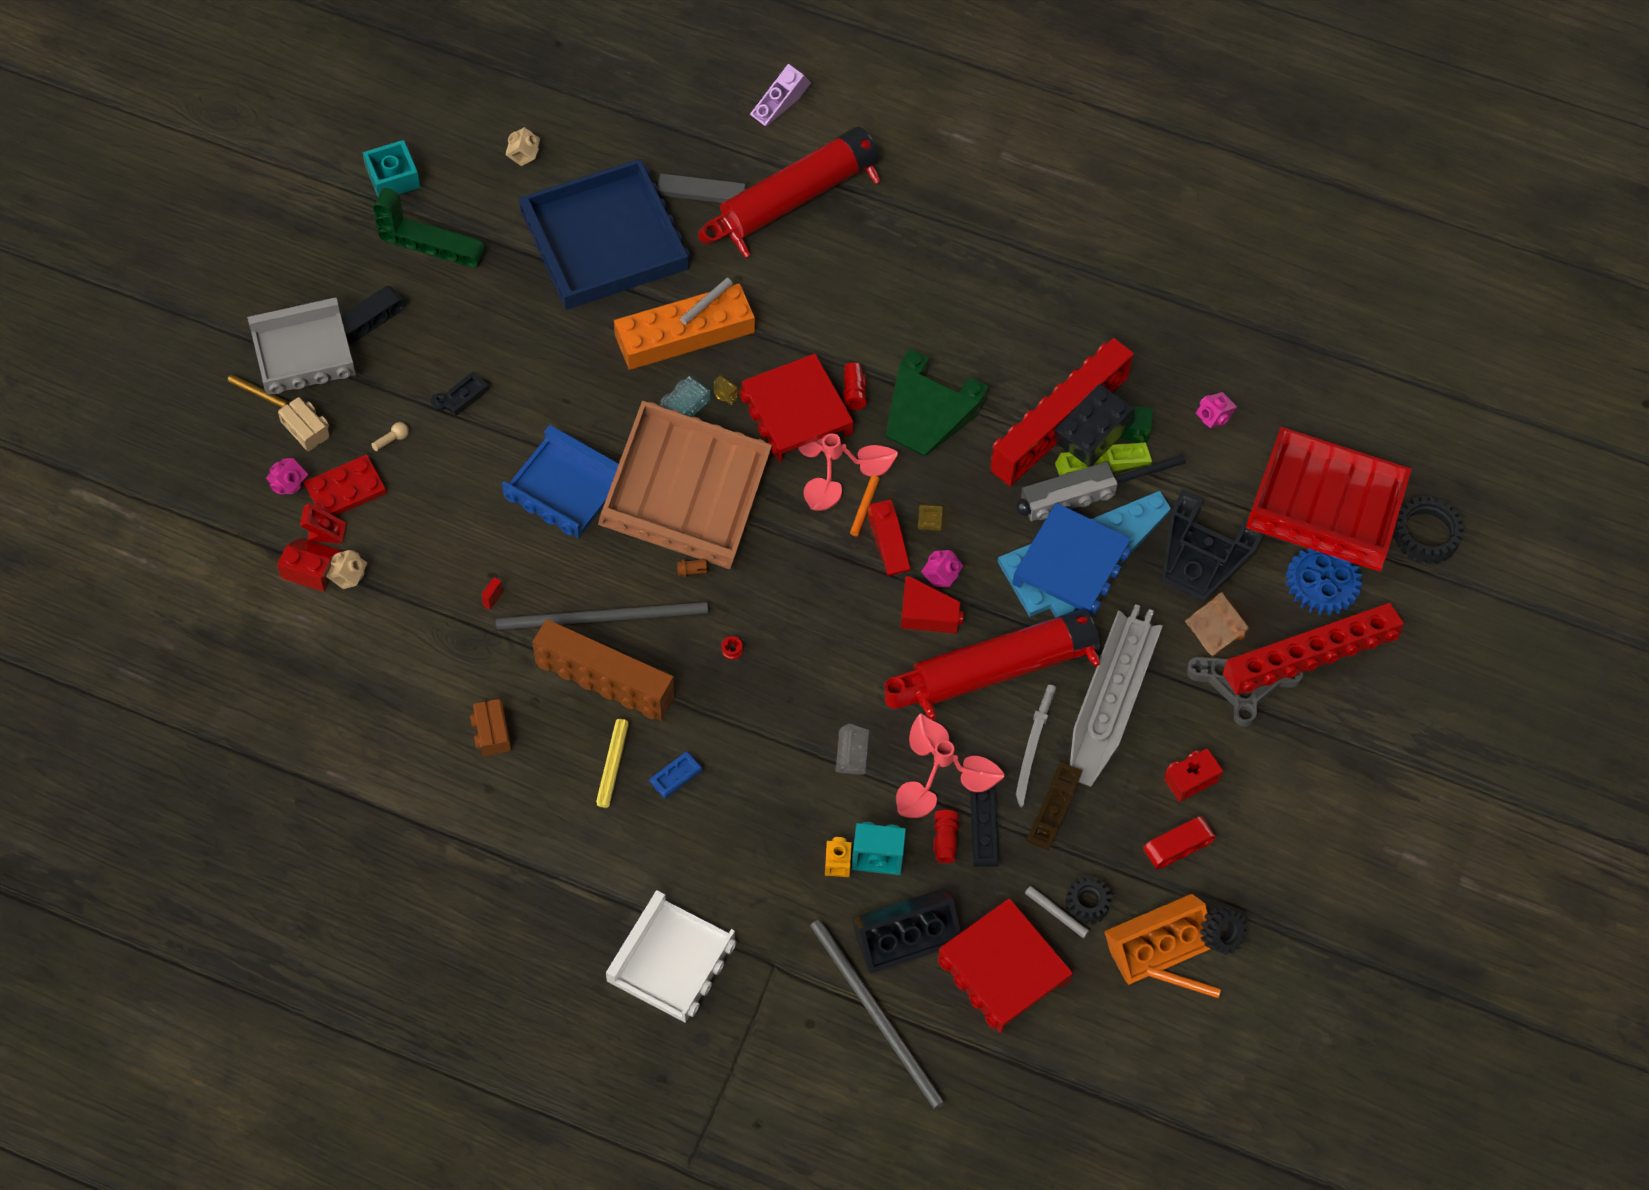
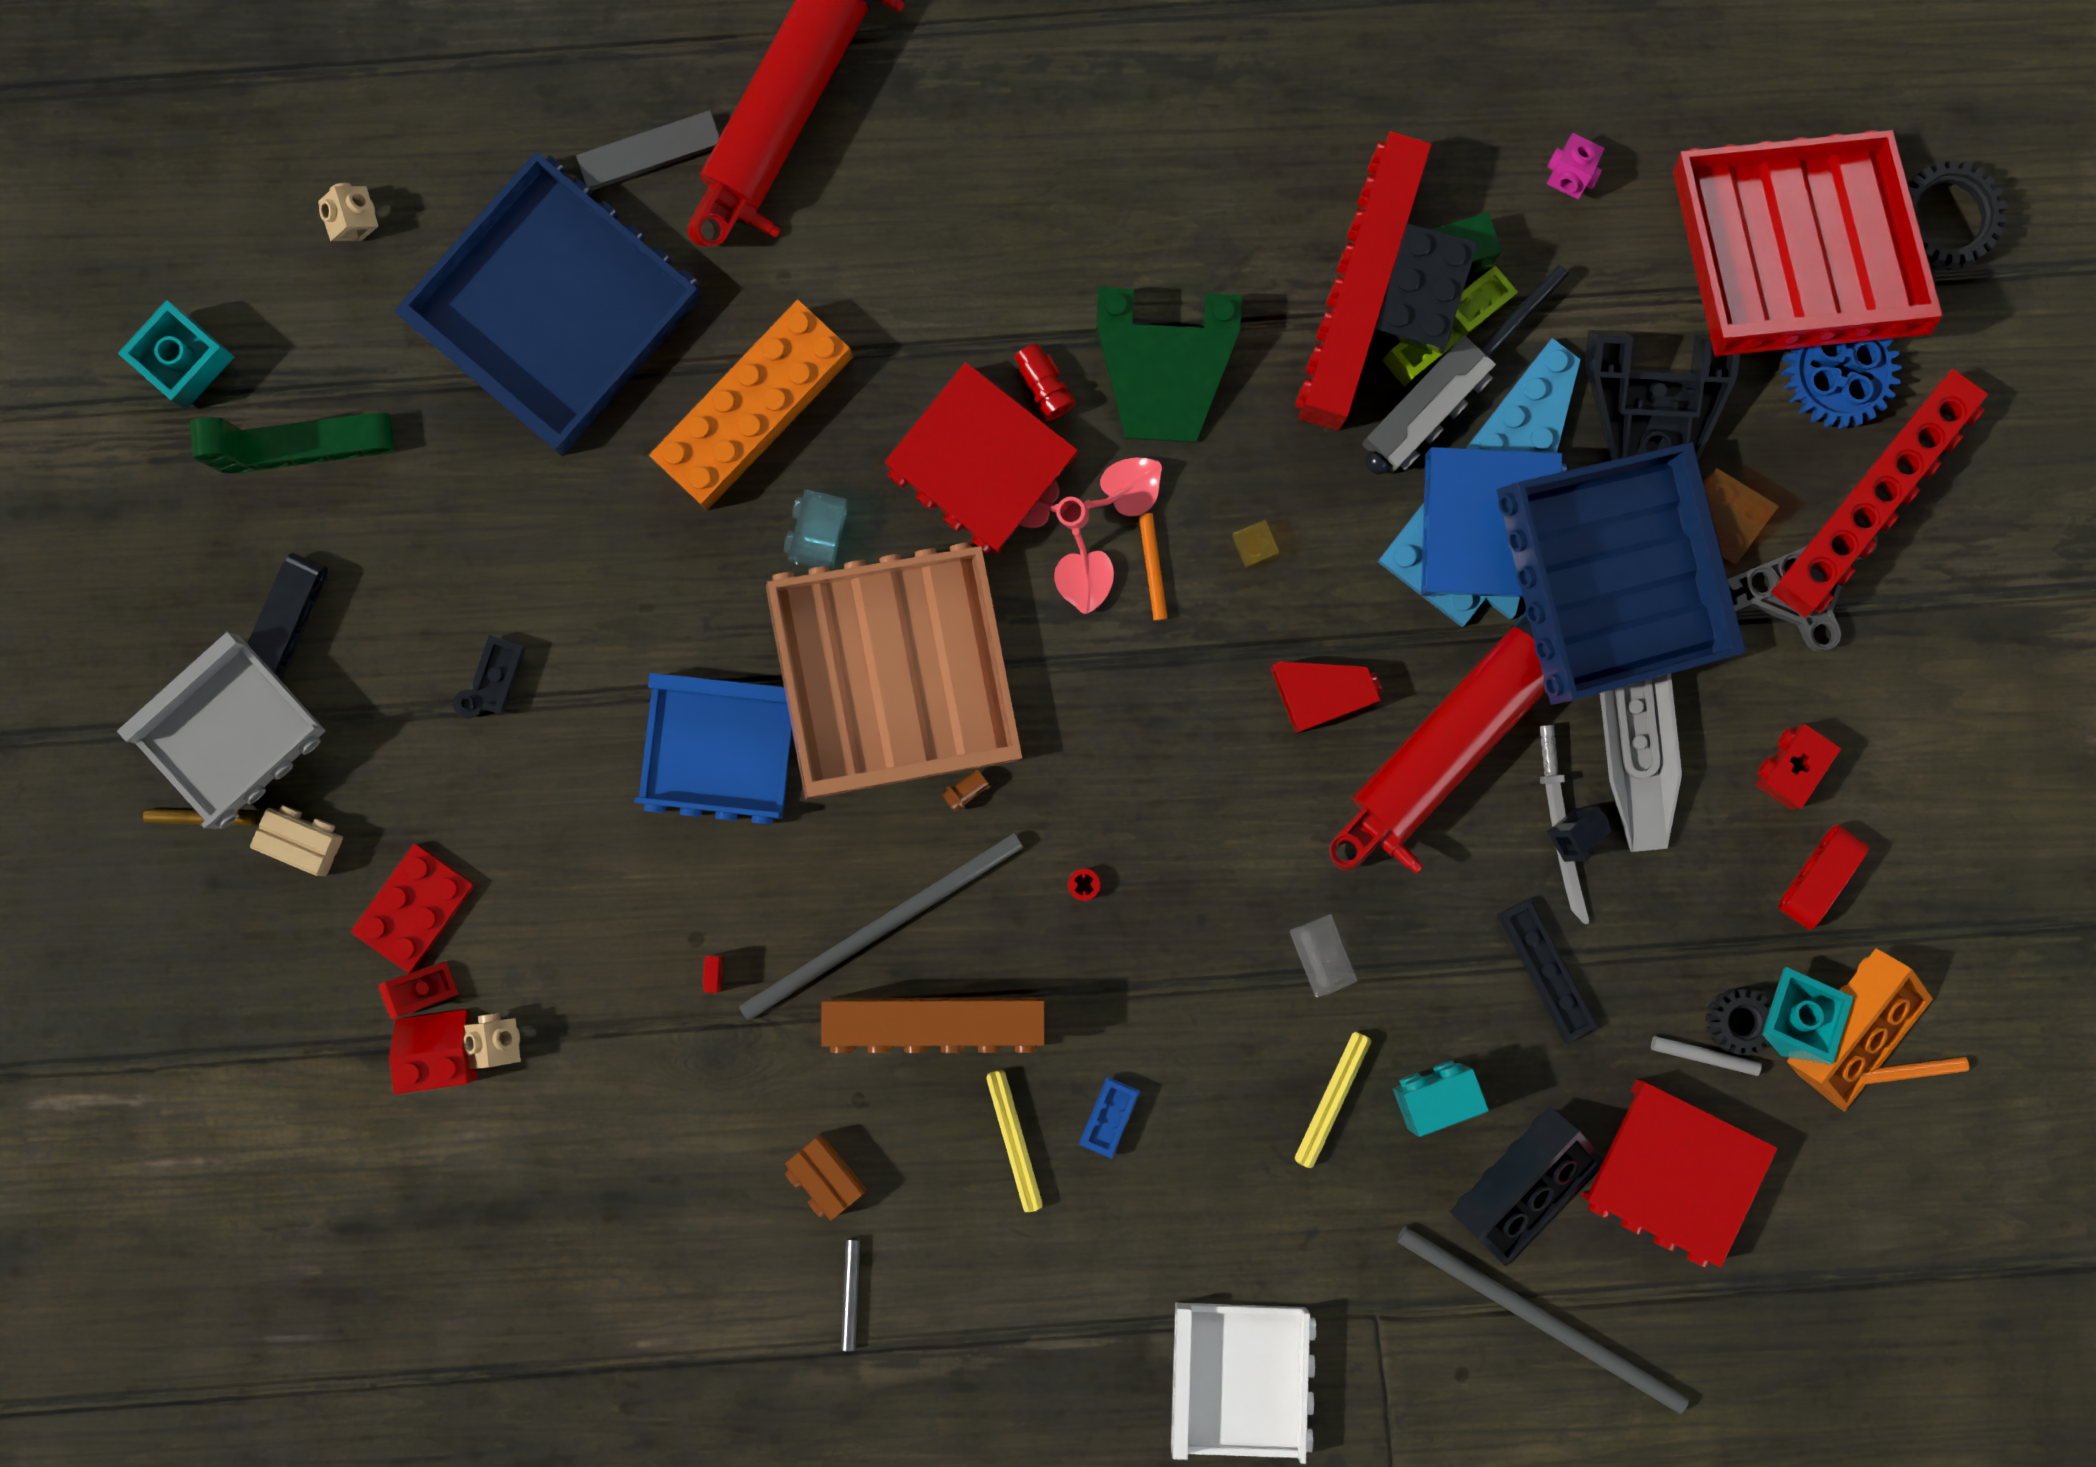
camera: 25 degrees left, 25 degrees up
dark pink brick [266,458,308,494] -> none
tan bar [371,422,409,451] -> none
light grey bar [680,278,733,325] -> none
clear yellow plate [714,375,737,405] -> none
light orange brick [825,837,851,877] -> none
red slope [868,499,910,576] -> none
coral plant [896,714,1004,818] -> none
dark pink brick [921,550,963,587] -> none
red axle [934,810,959,863] -> none
dark brown slope [1026,762,1083,851] -> none
black tyre [1200,906,1248,955] -> none
none -> flat silver bar [841,1238,861,1351]
none -> light yellow axle [1295,1032,1371,1168]
none -> dark blue panel [1496,442,1746,705]
none -> black brick [1547,806,1612,862]
none -> teal slope [1762,967,1854,1065]

